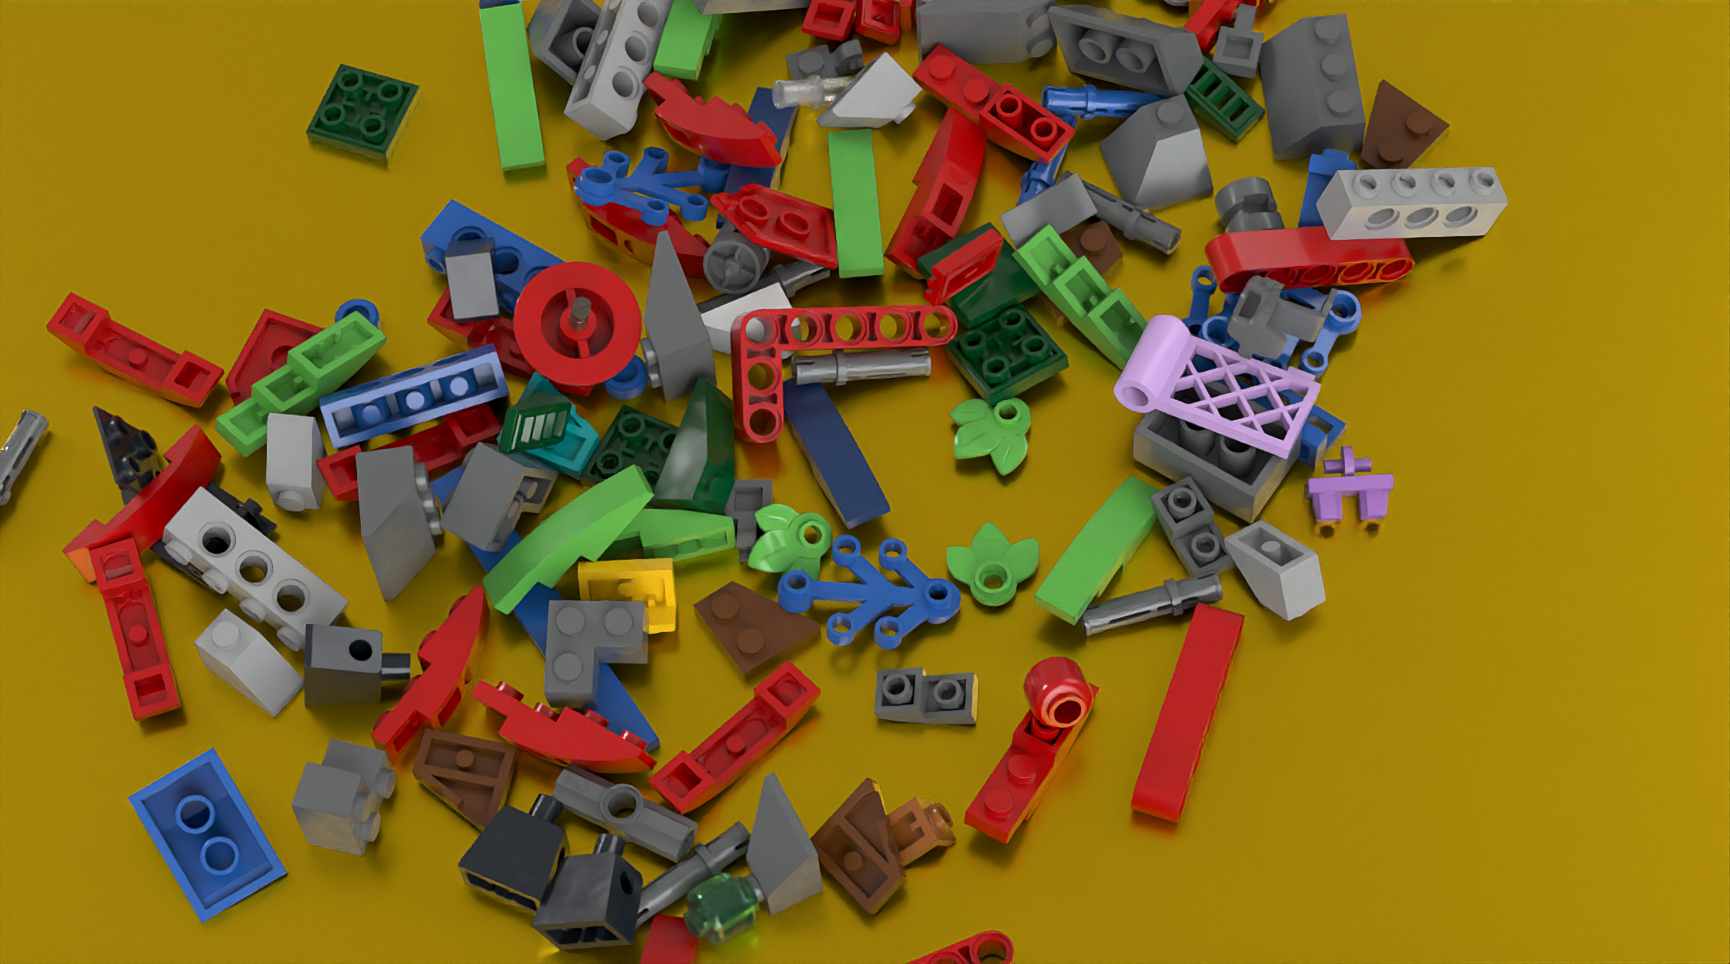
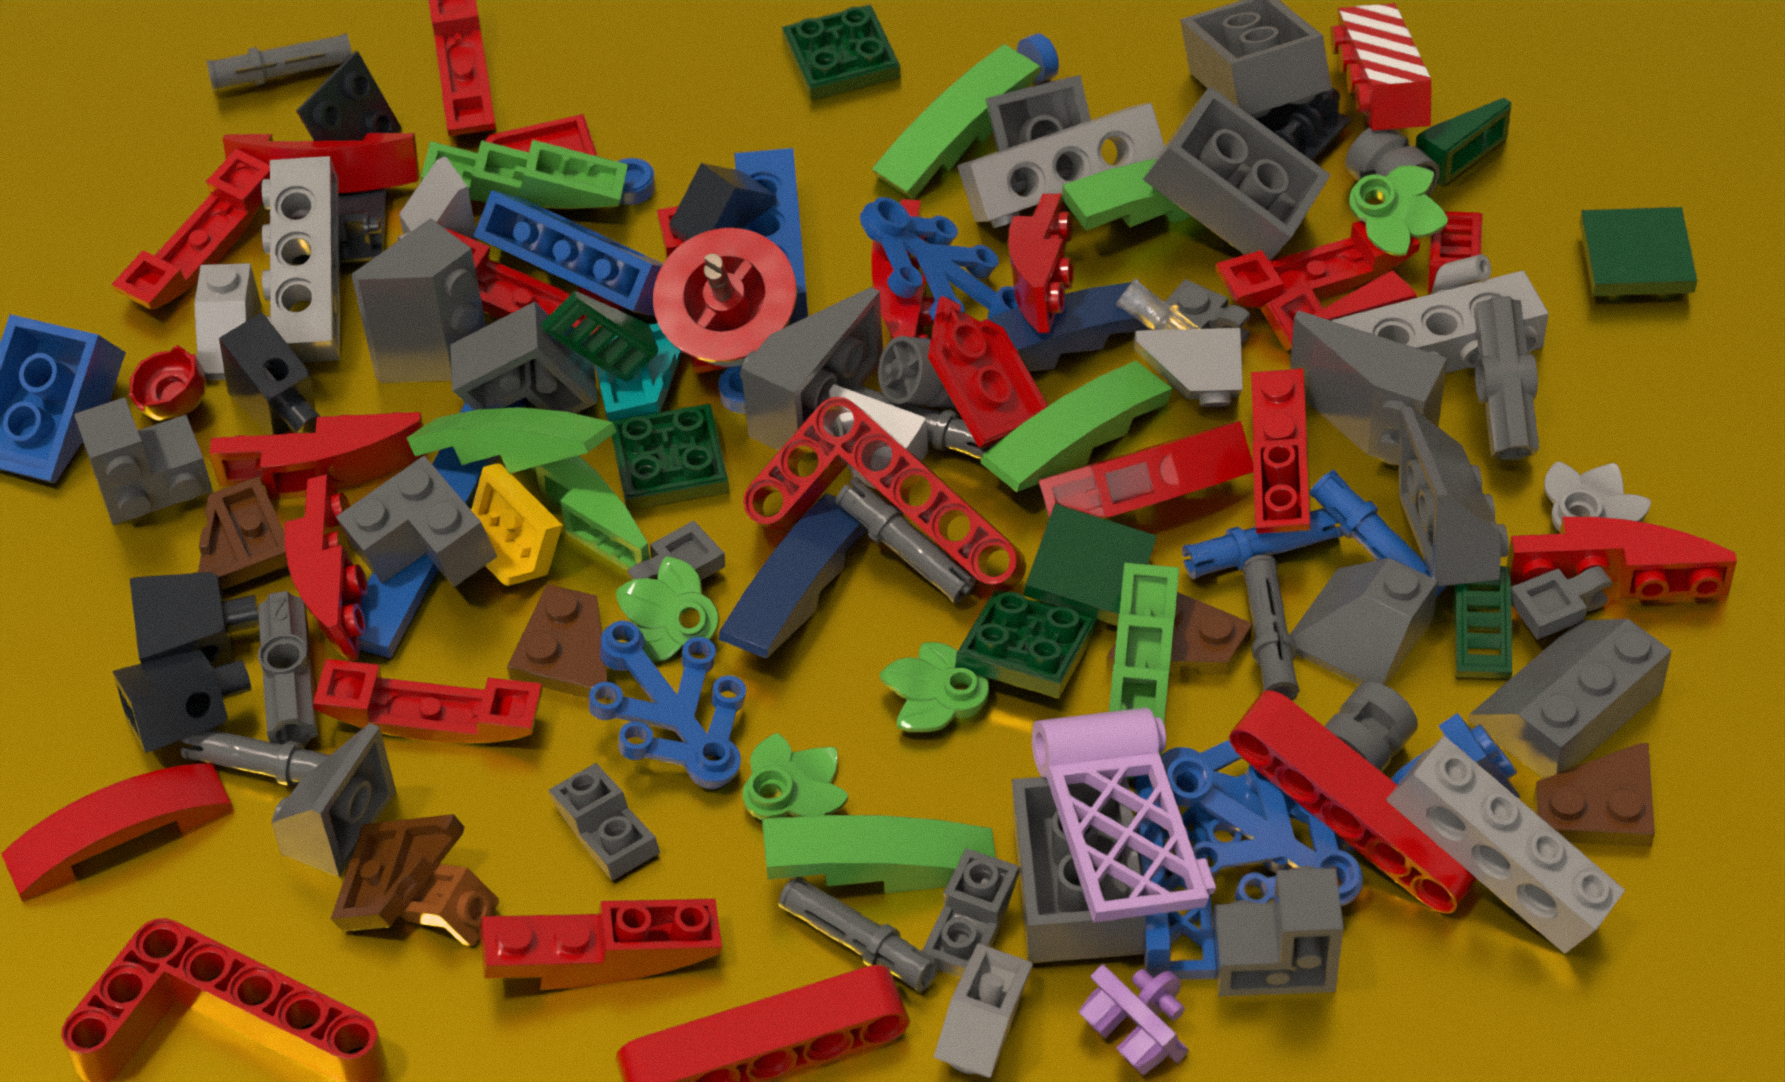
camera: 50 degrees right, 10 degrees down
dark green slope [651,378,735,516] -> none
clear green head [683,872,759,946] -> none
red tile [923,228,1004,307] -> none
dark grey slope [999,172,1098,249] -> none
red head [1023,657,1093,728] -> none
dark grey piece [1227,276,1338,360] -> none
none -> red hair [129,345,207,421]
none -> dark grey brick [1213,866,1343,996]

